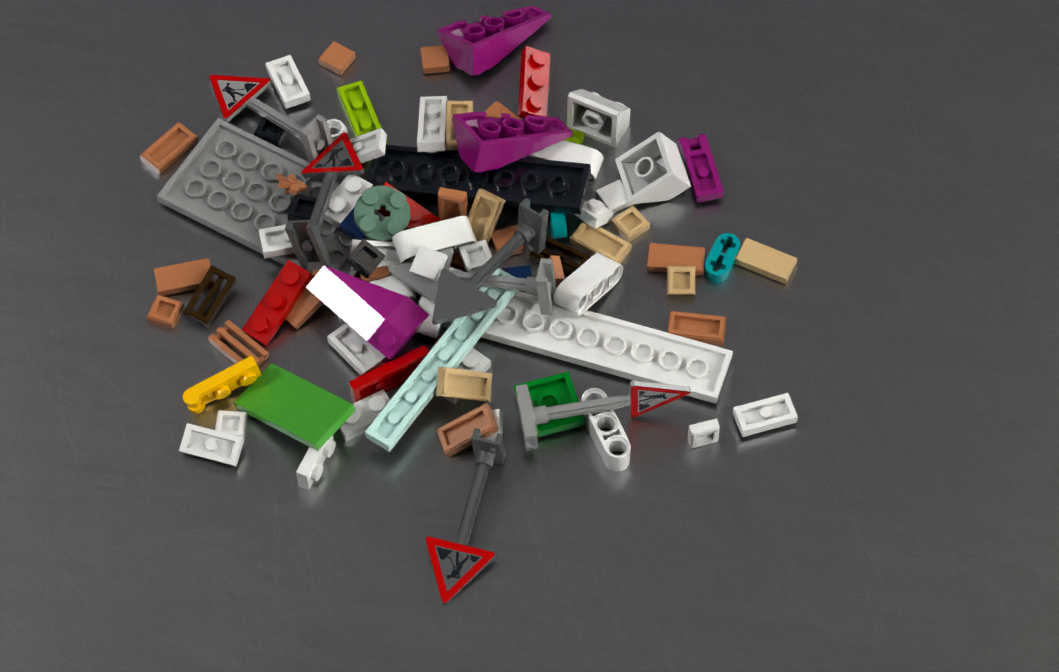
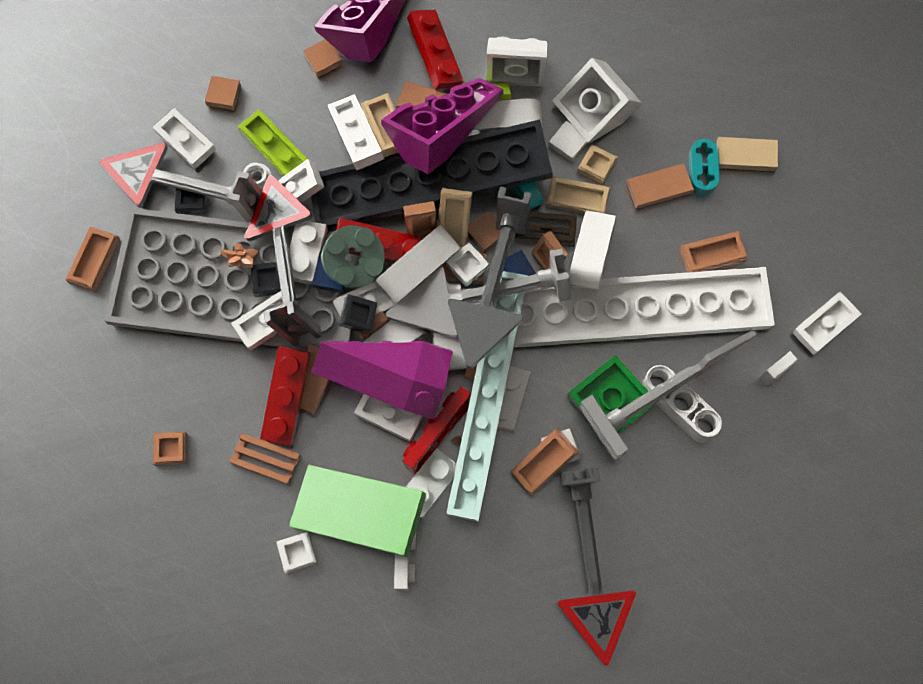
camera: 20 degrees left, 15 degrees up
nougat tile [154,258,214,296] -> none
white plate [179,423,244,467] -> none
yellow plate [182,355,262,414] -> none
dark brown tile [183,265,236,328] -> none
white tile [409,245,448,282] -> none
tan tile [436,367,492,402] -> none
white plate [574,198,614,229] -> none
tan tile [667,266,696,295] -> none
magenta plate [677,133,724,202] -> none

